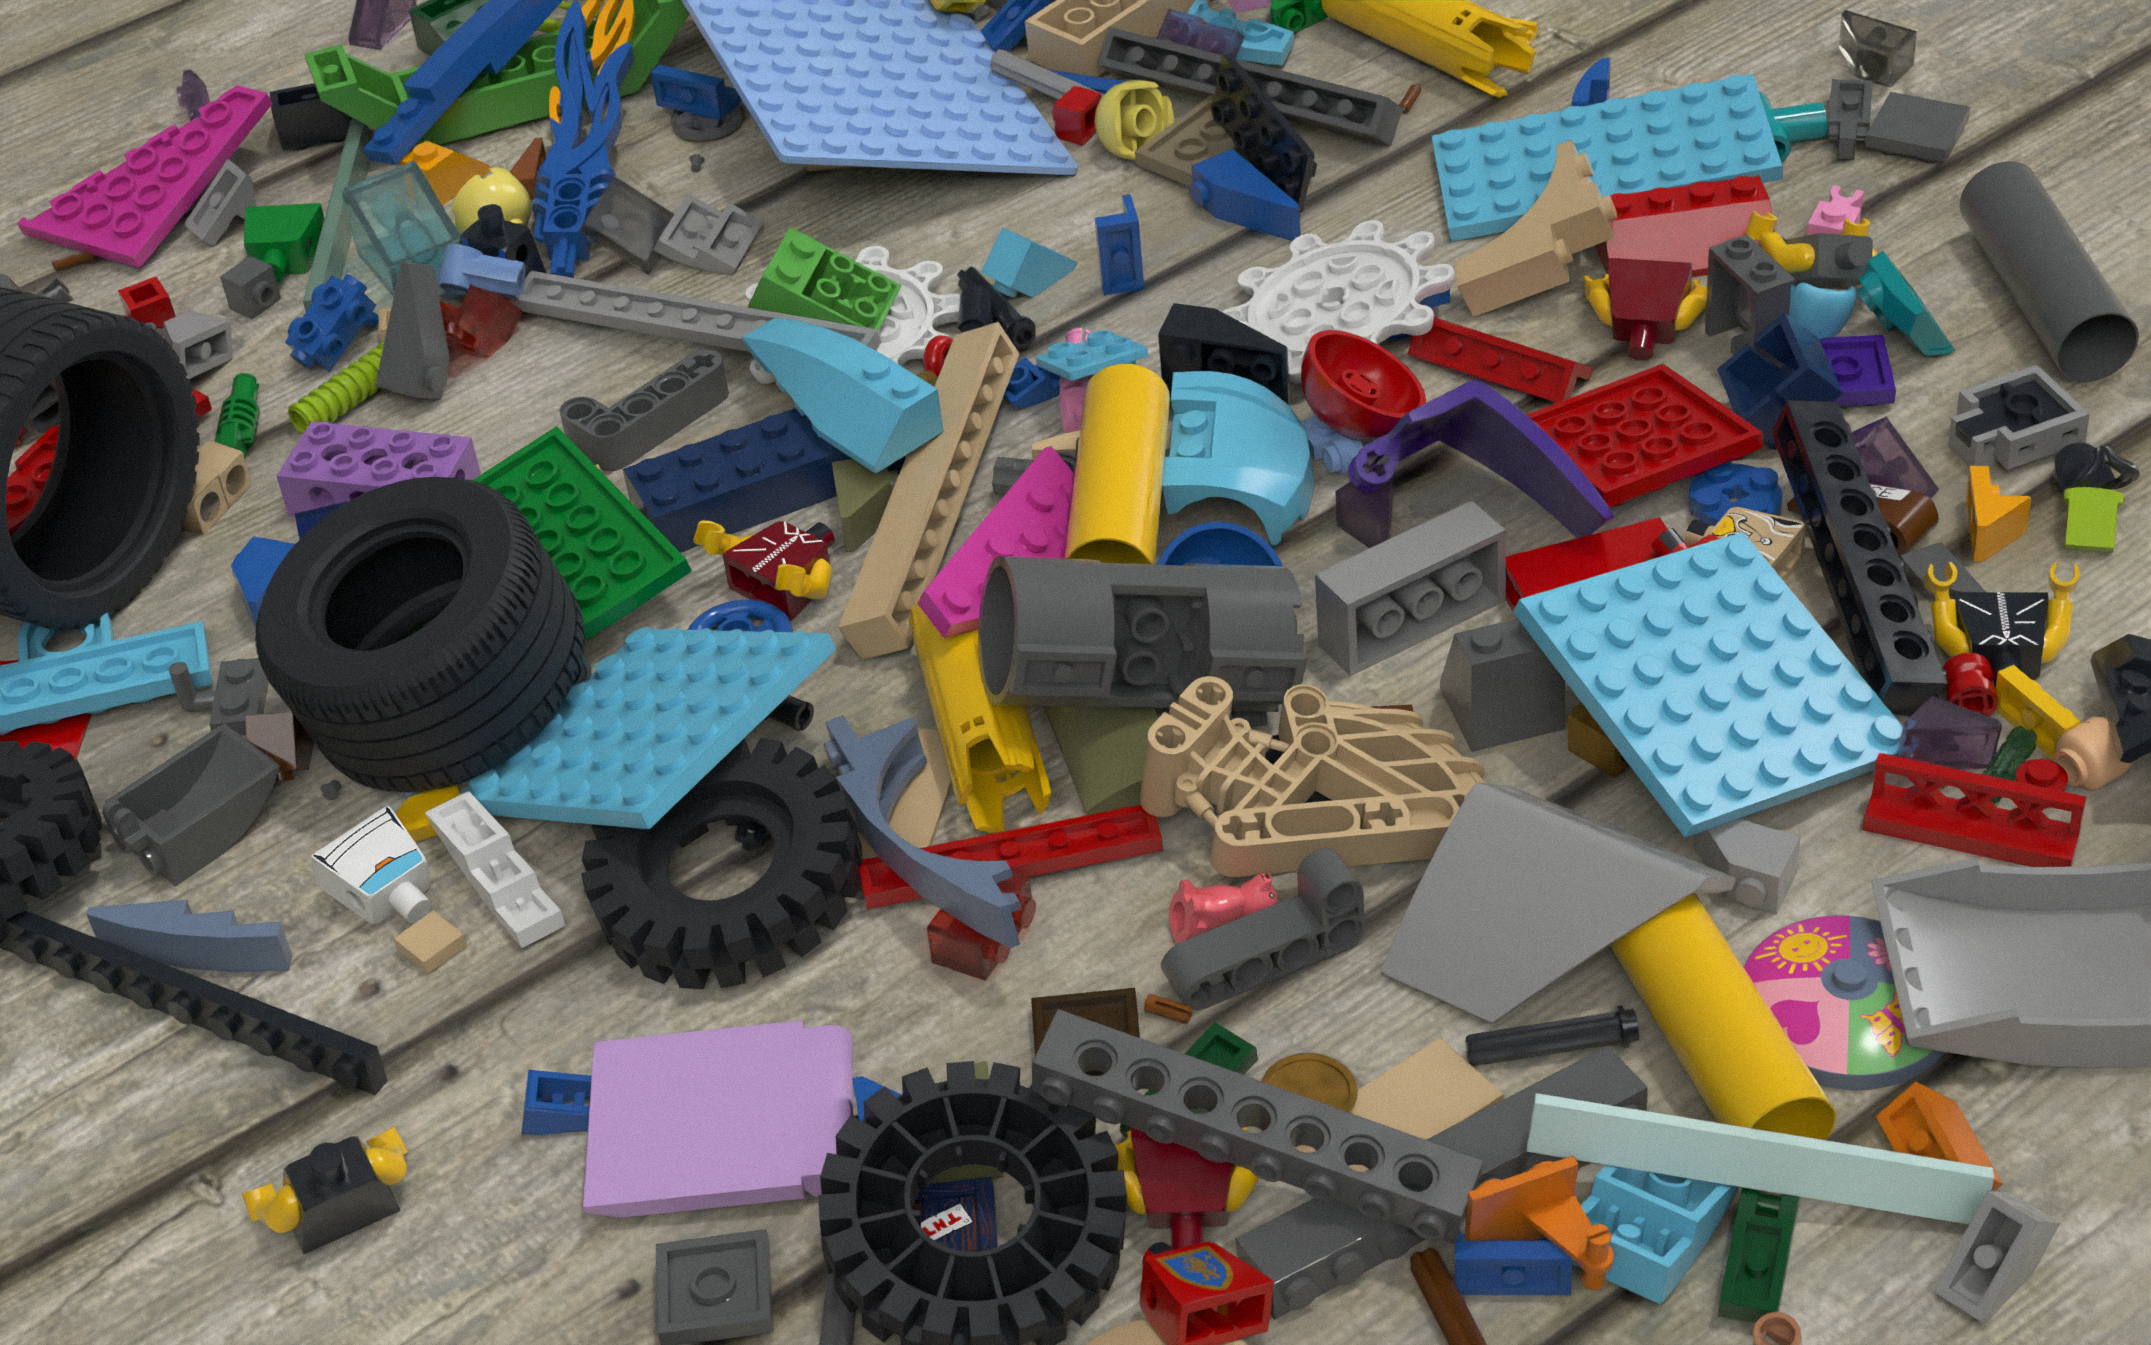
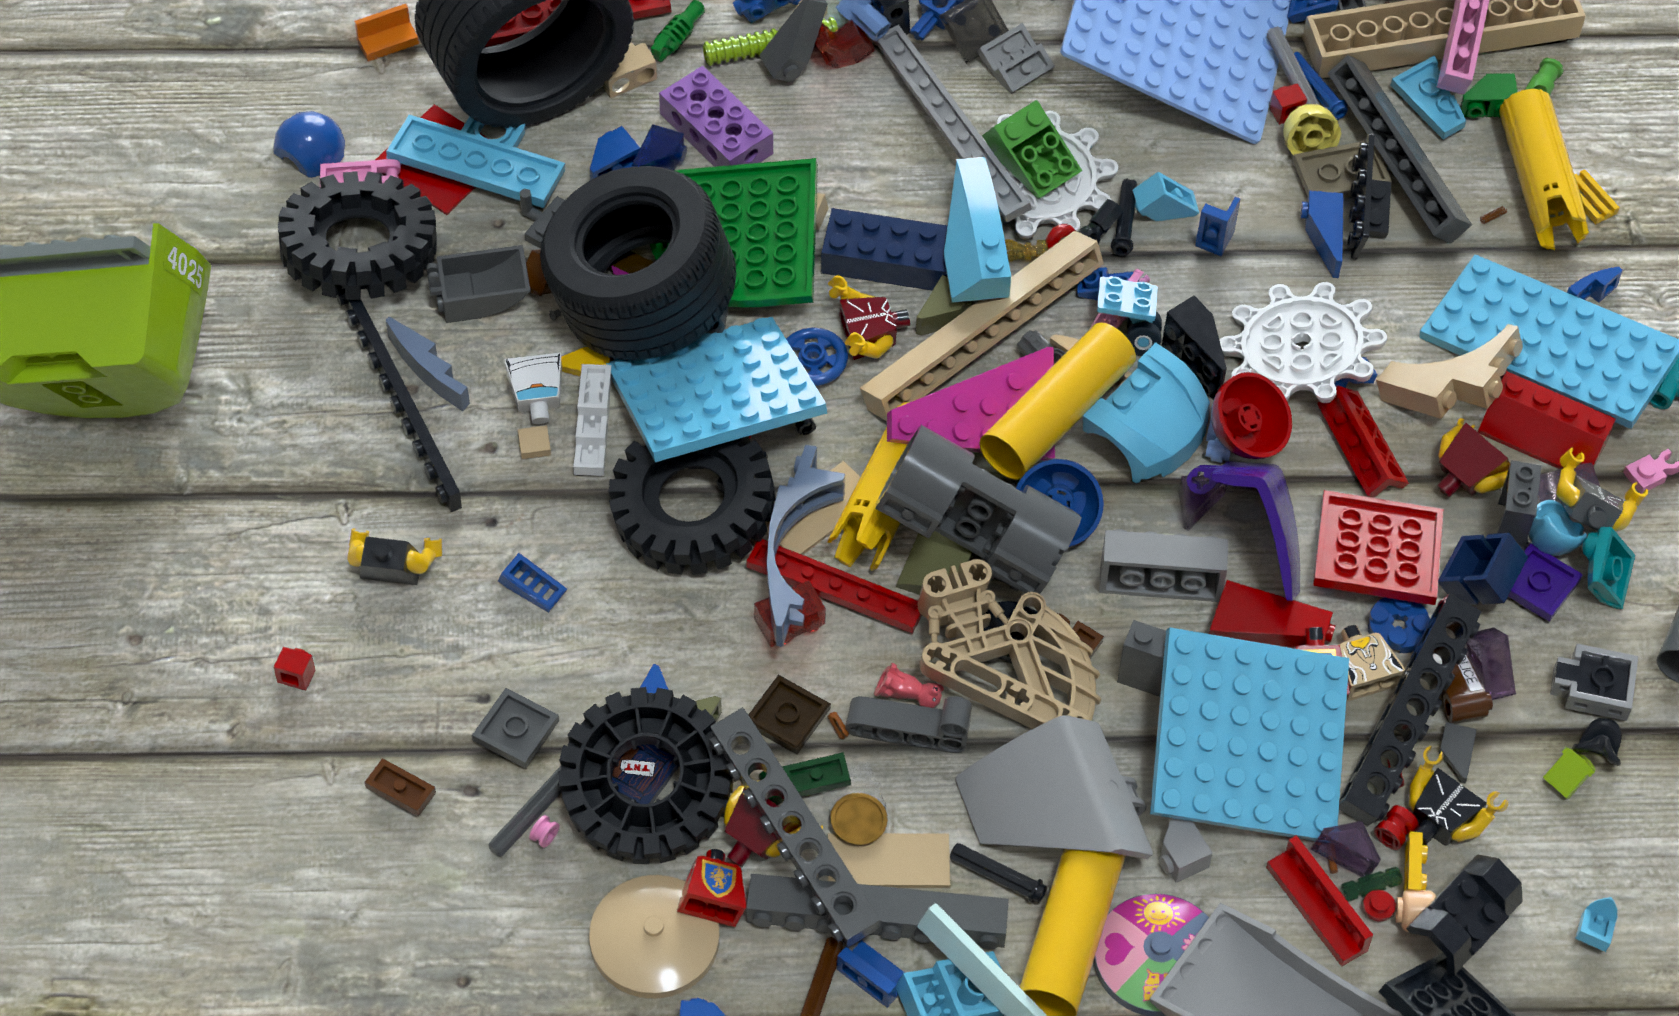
camera: 30 degrees right, 15 degrees up
dark grey beam [559,349,729,471] -> none
lavender piece [583,1020,853,1218] -> none
clear purple slope [1156,9,1245,59] -> none
orange plate [1464,1156,1614,1290] -> none
light orange slope [1965,466,2031,562] -> none

